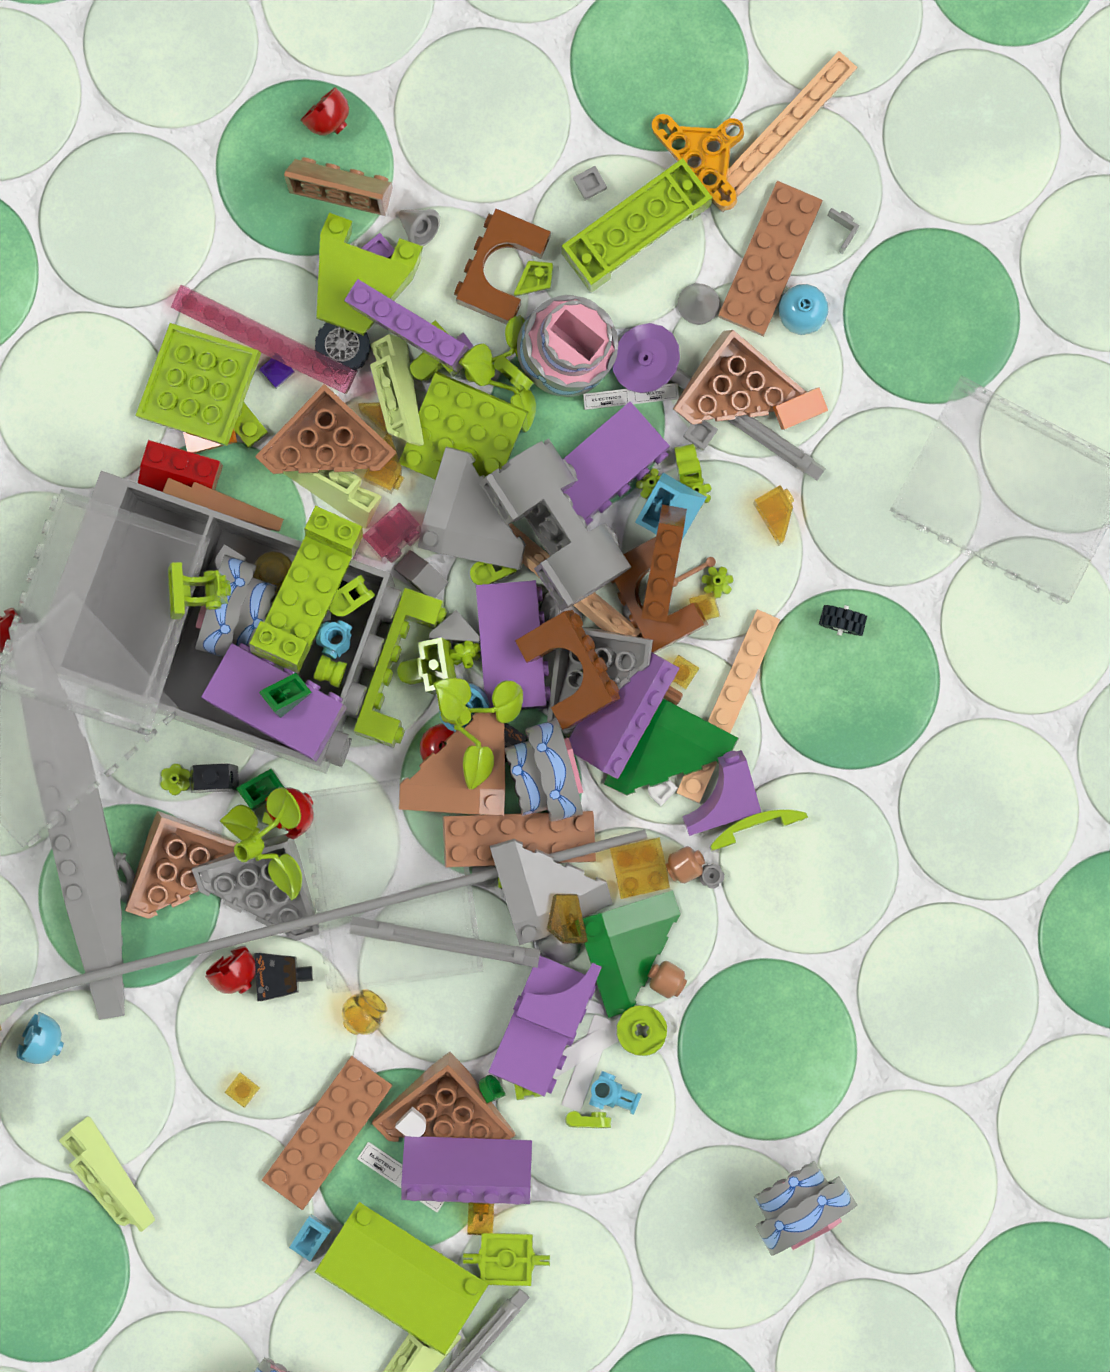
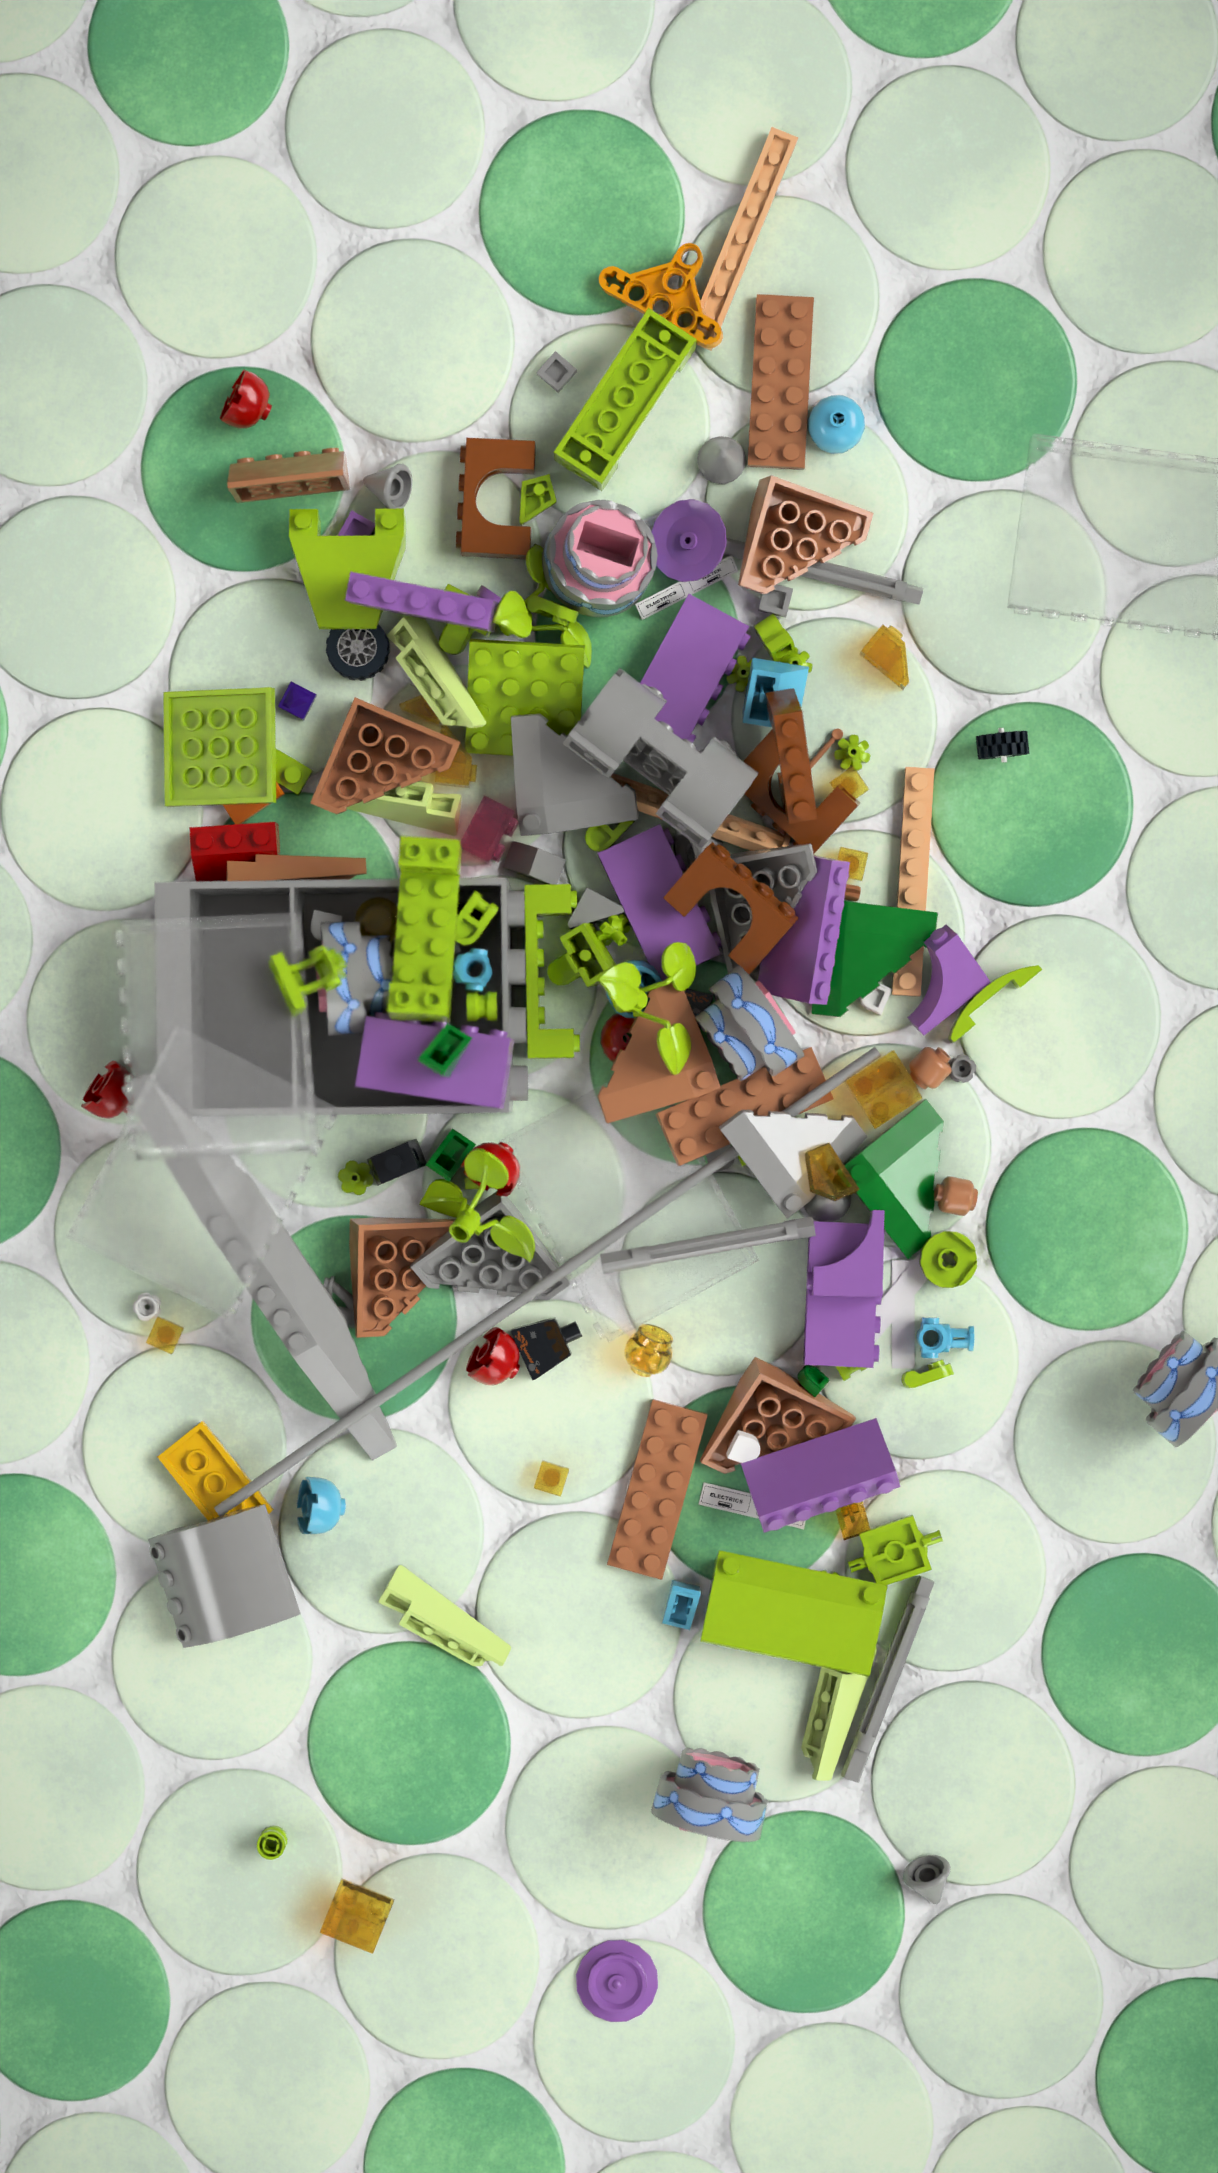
camera: 20 degrees left, 5 degrees up
clear pink plate [171,285,358,394] -> none
tile [773,387,828,430] -> none
light grey bracket [827,208,860,254] -> none

